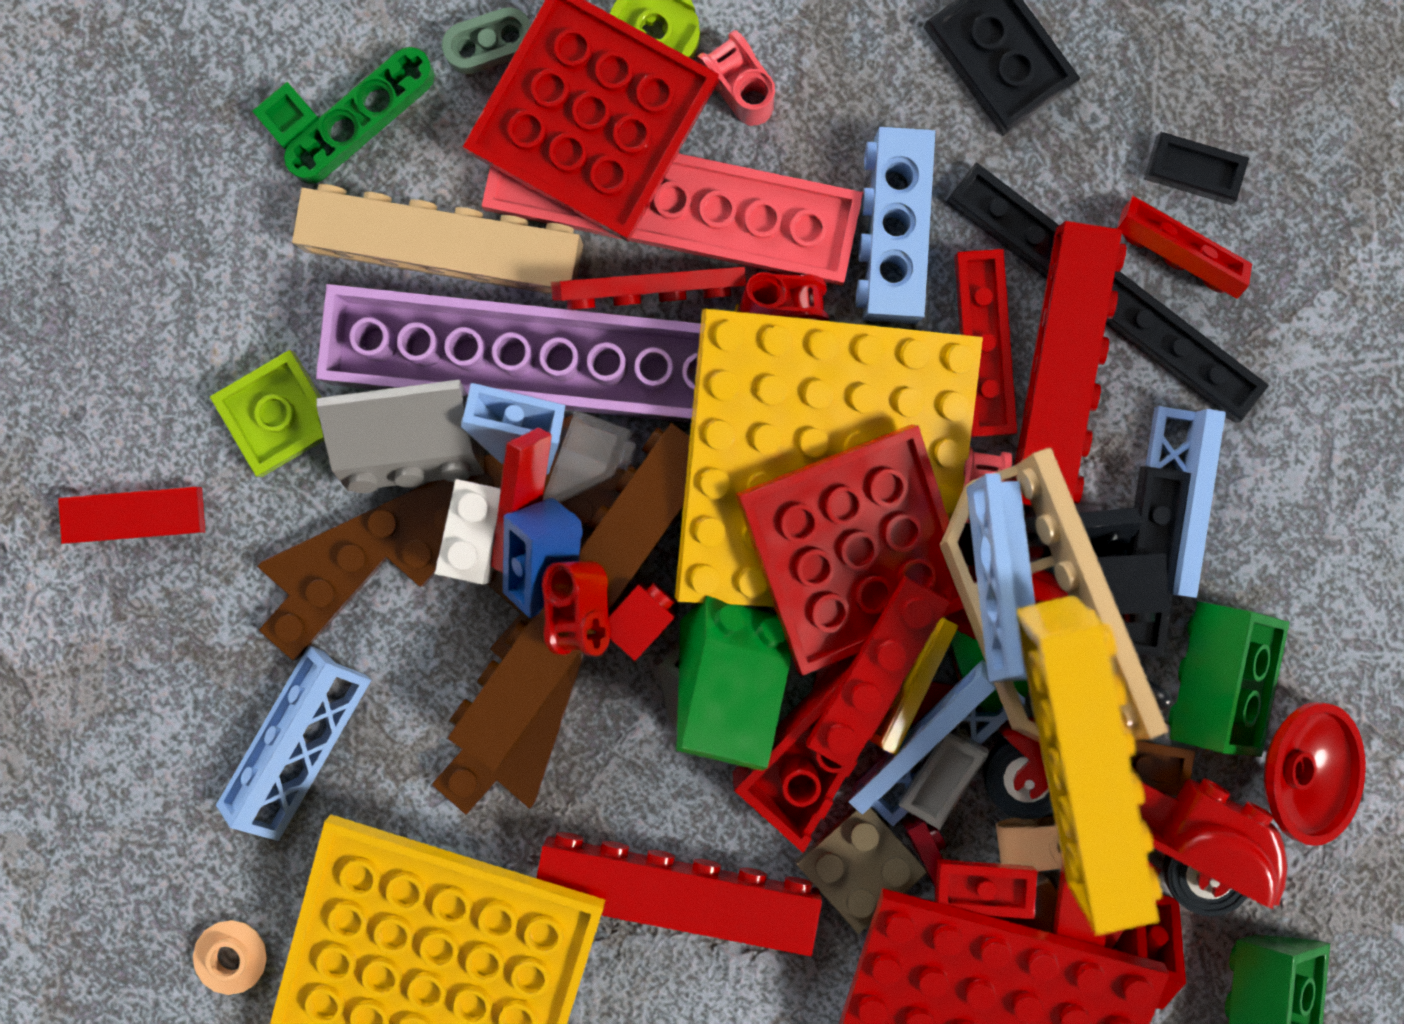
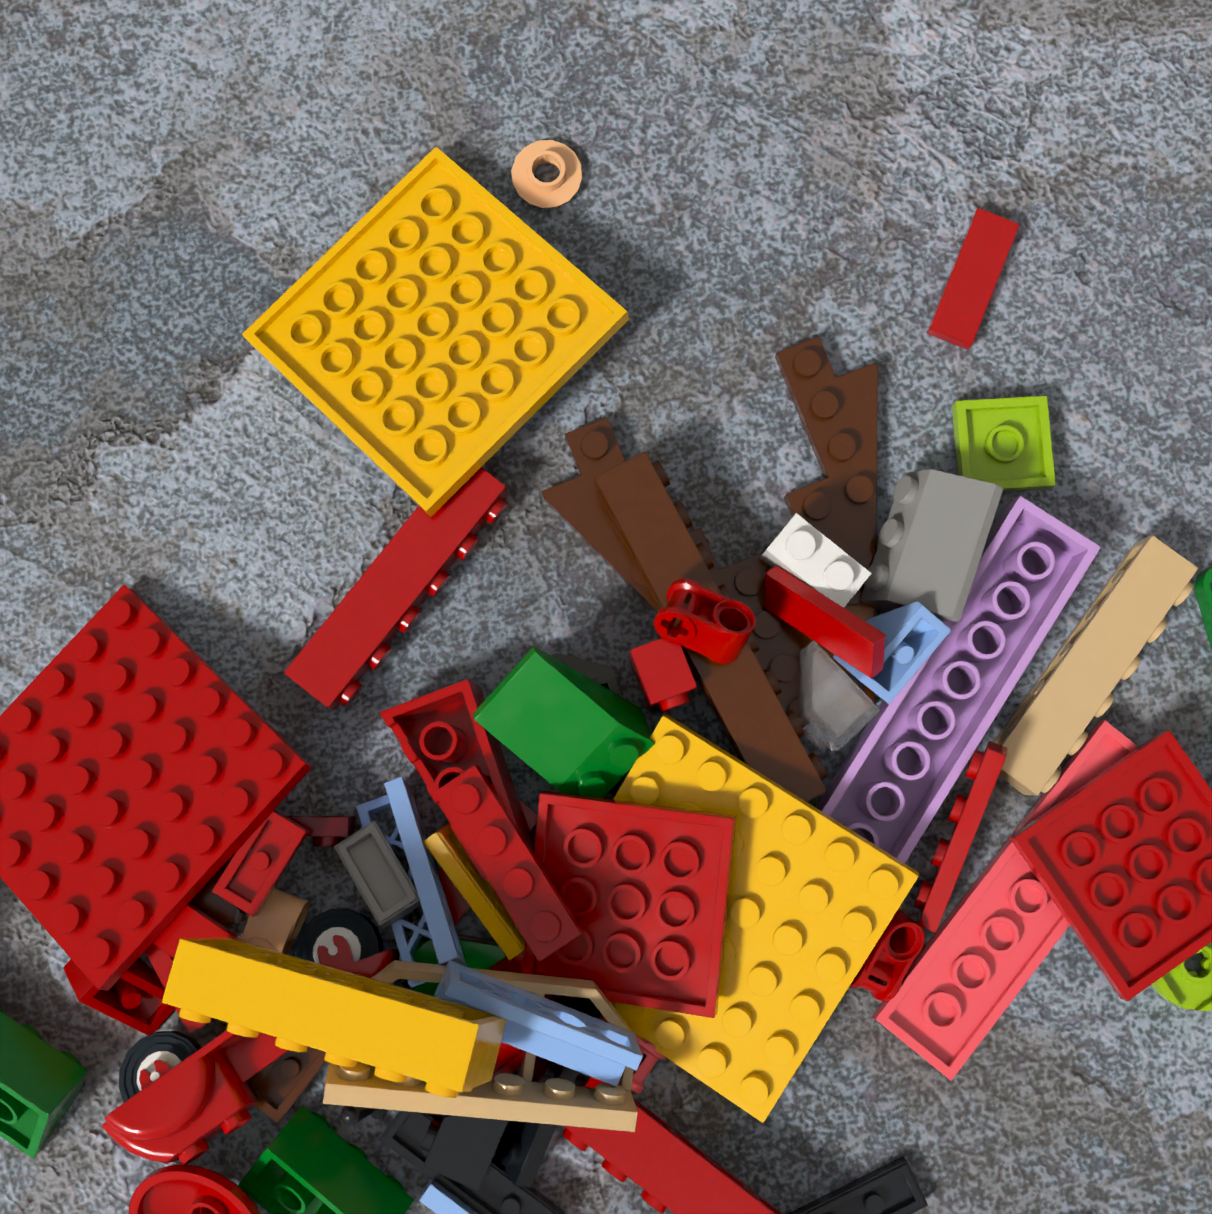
camera: 115 degrees right, 5 degrees down
light blue fence [216,645,371,841] -> none
blue slope [503,497,582,618] -> none
coral piece [696,30,775,126] -> none
dark tan plate [795,807,927,934] -> none
light blue brick [856,127,936,324] -> none
red plate [954,249,1017,438] -> none

